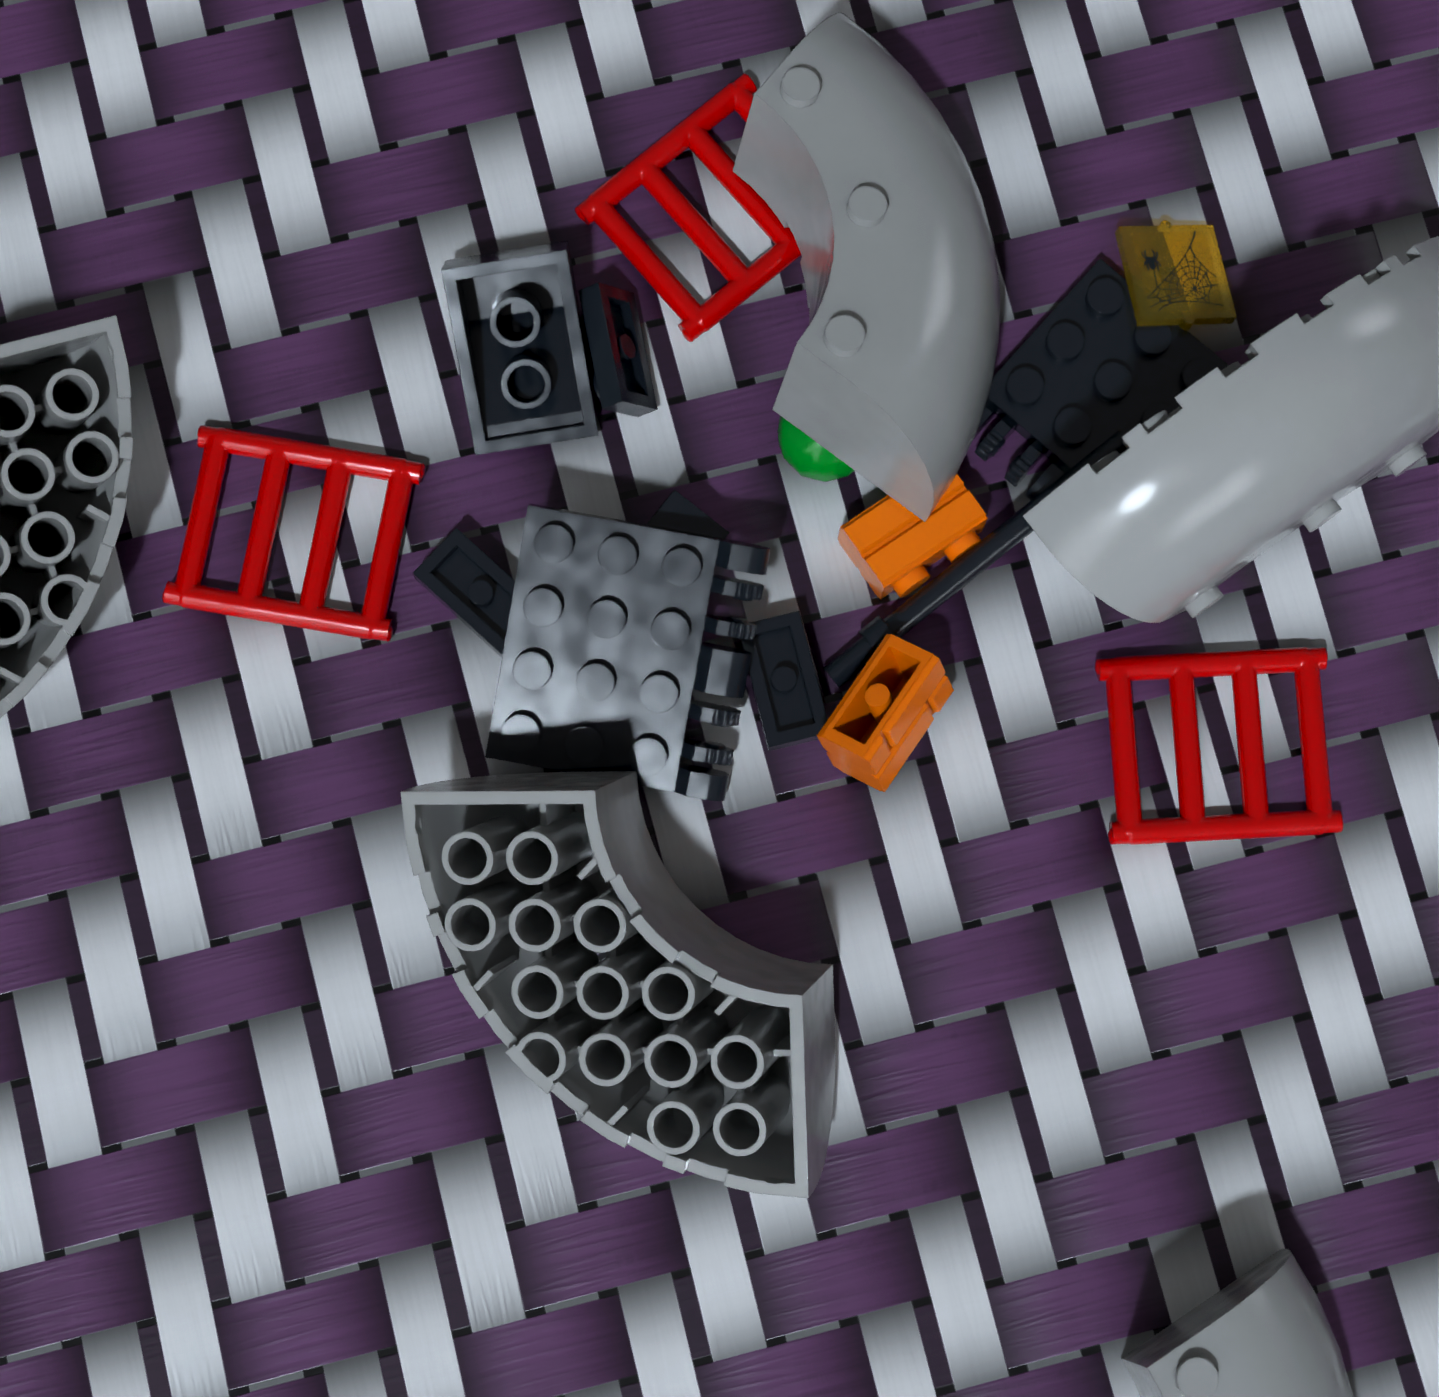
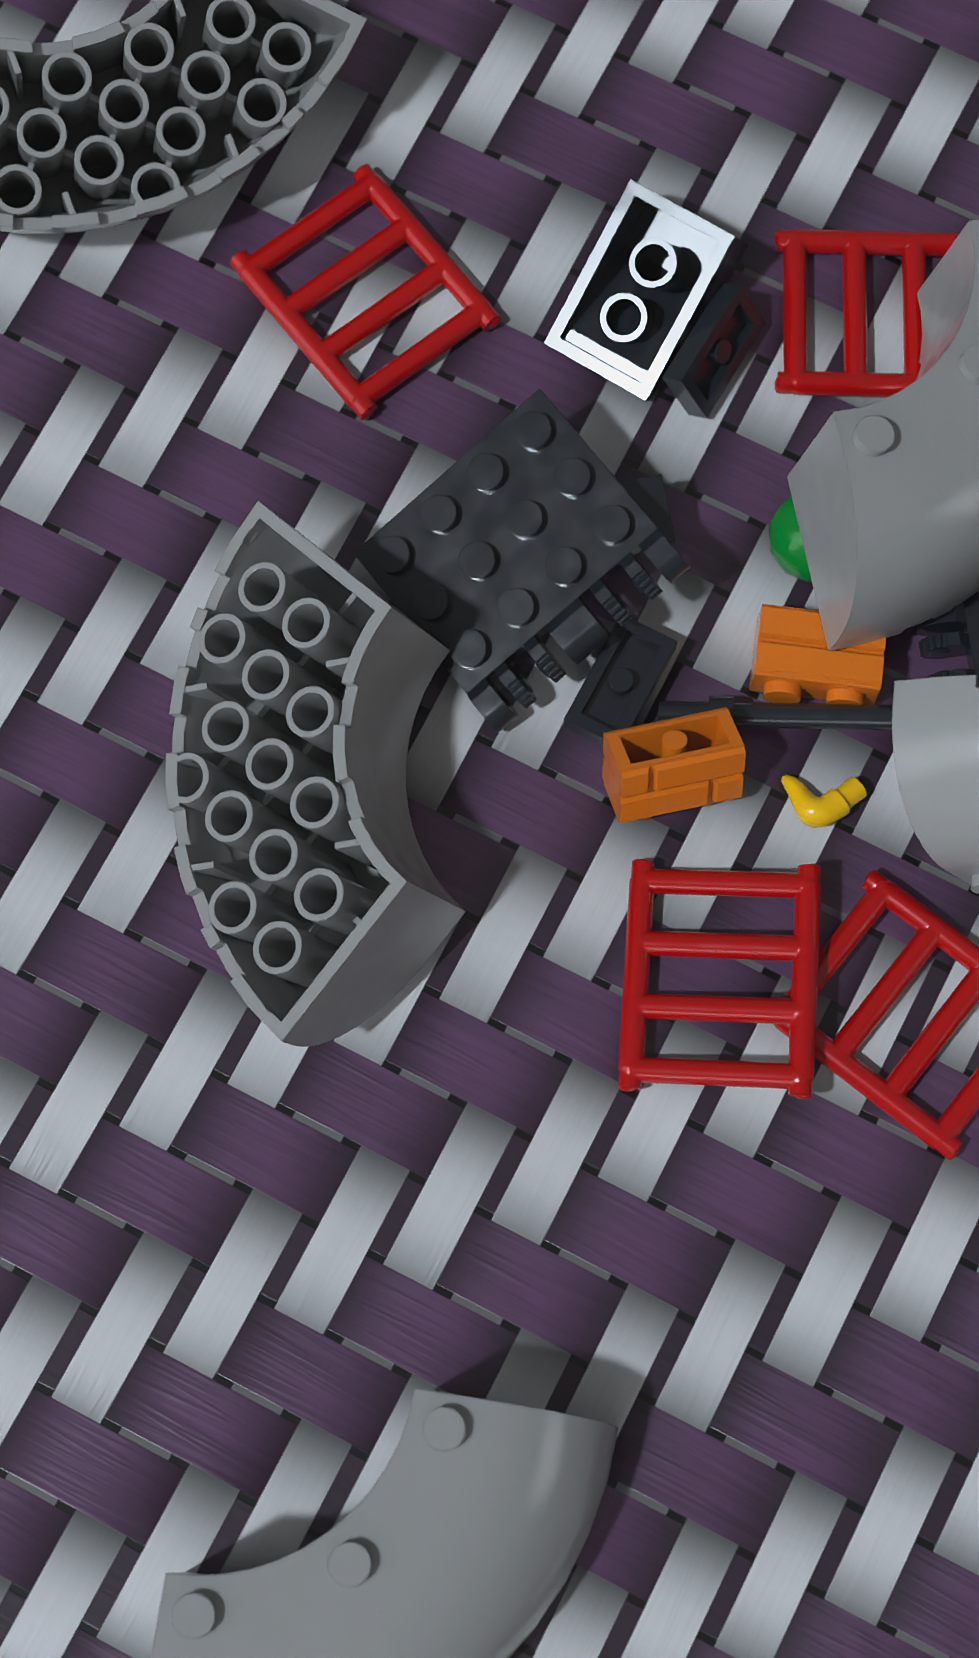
camera: 45 degrees right, 5 degrees down
black plate [413,528,515,658] -> none
none -> red bar [618,859,822,1100]
none -> yellow animal [781,774,867,828]

